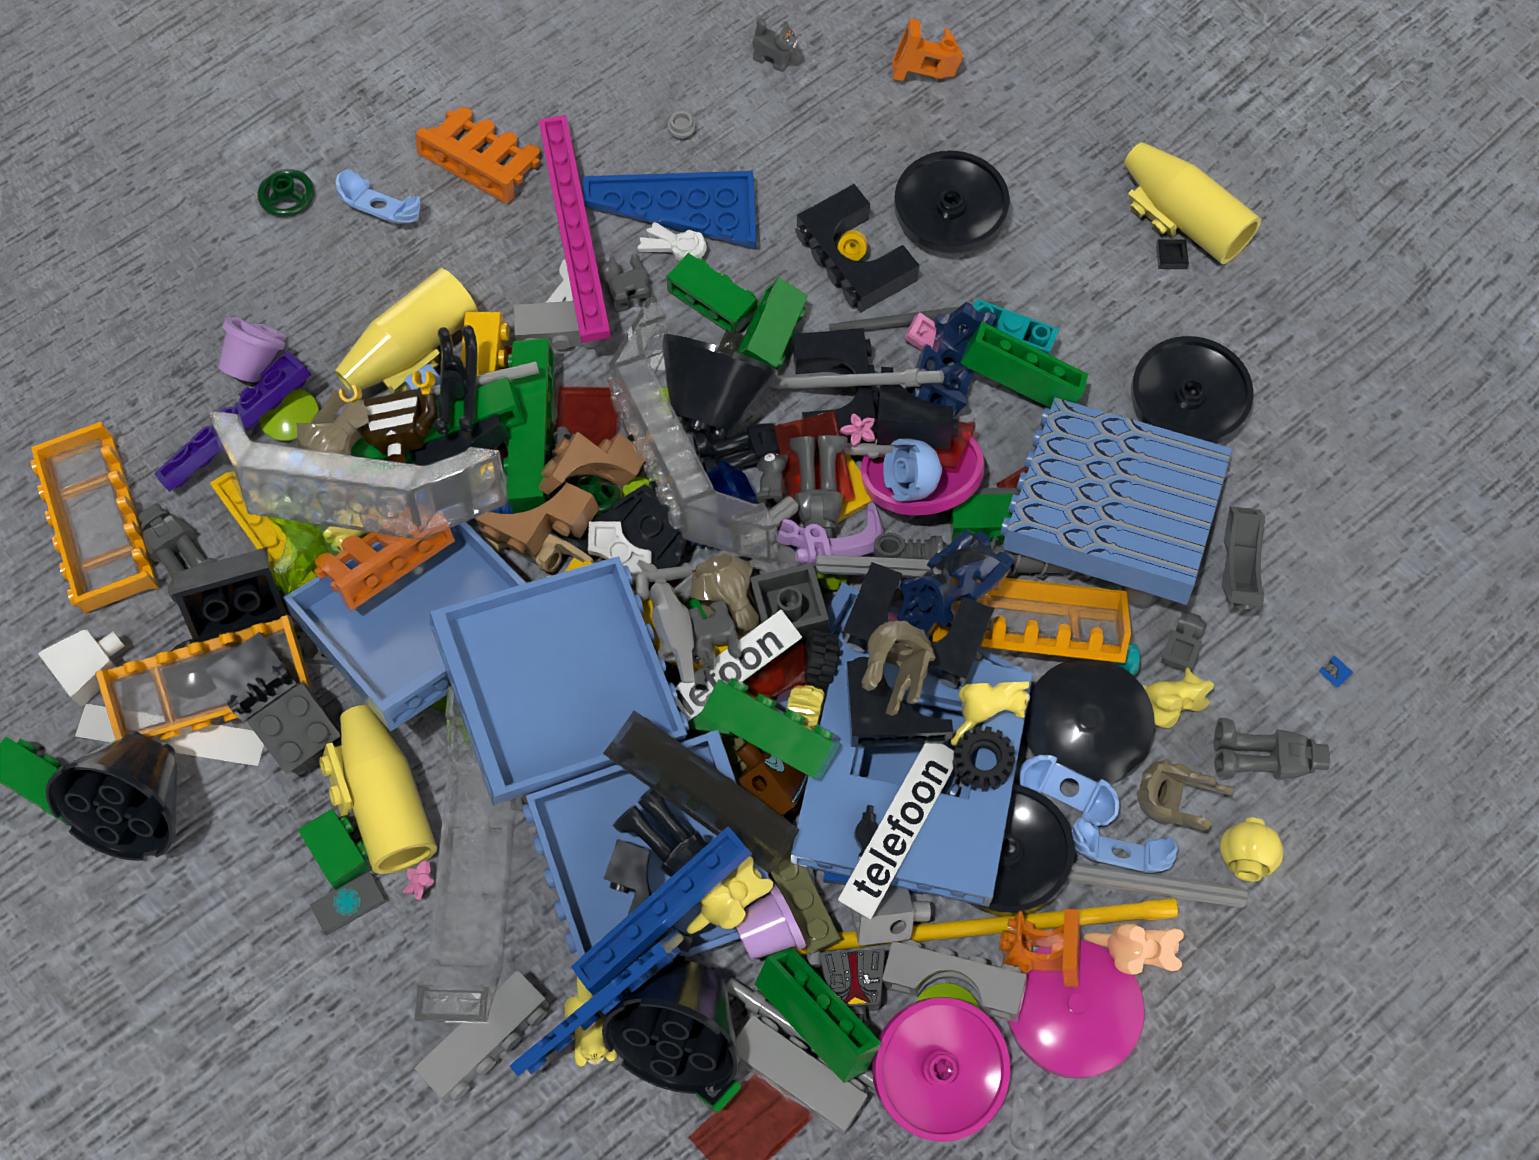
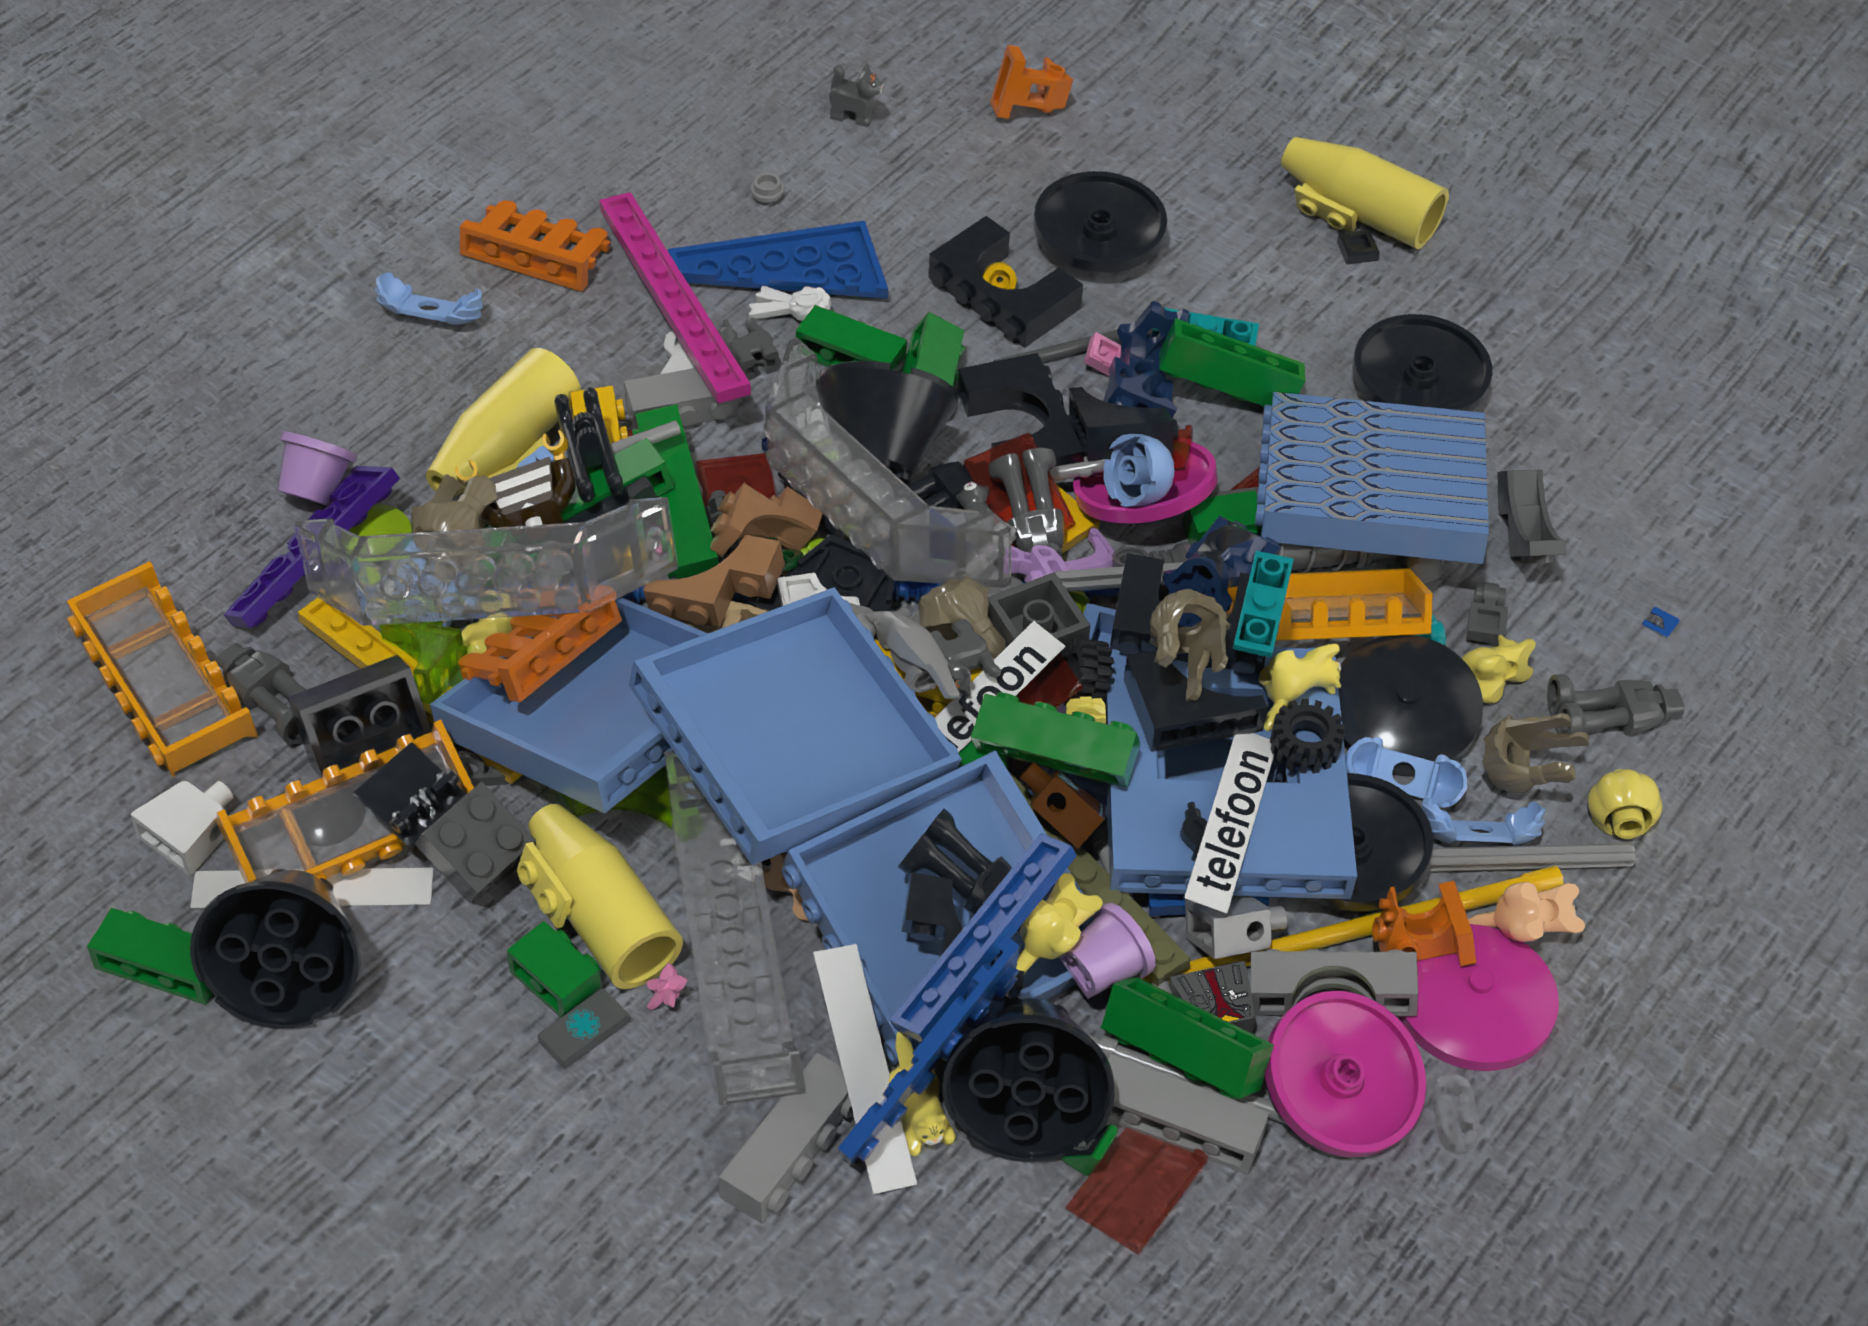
camera: 15 degrees left, 15 degrees down
dark green piece [257,169,314,217] -> none
clear smoke brick [603,710,800,873] -> none
light grey bar [770,368,944,390] -> none
bright pink plant [840,413,875,448] -> none
none -> white sticker [813,944,917,1194]
none -> teal slope [1233,551,1294,658]

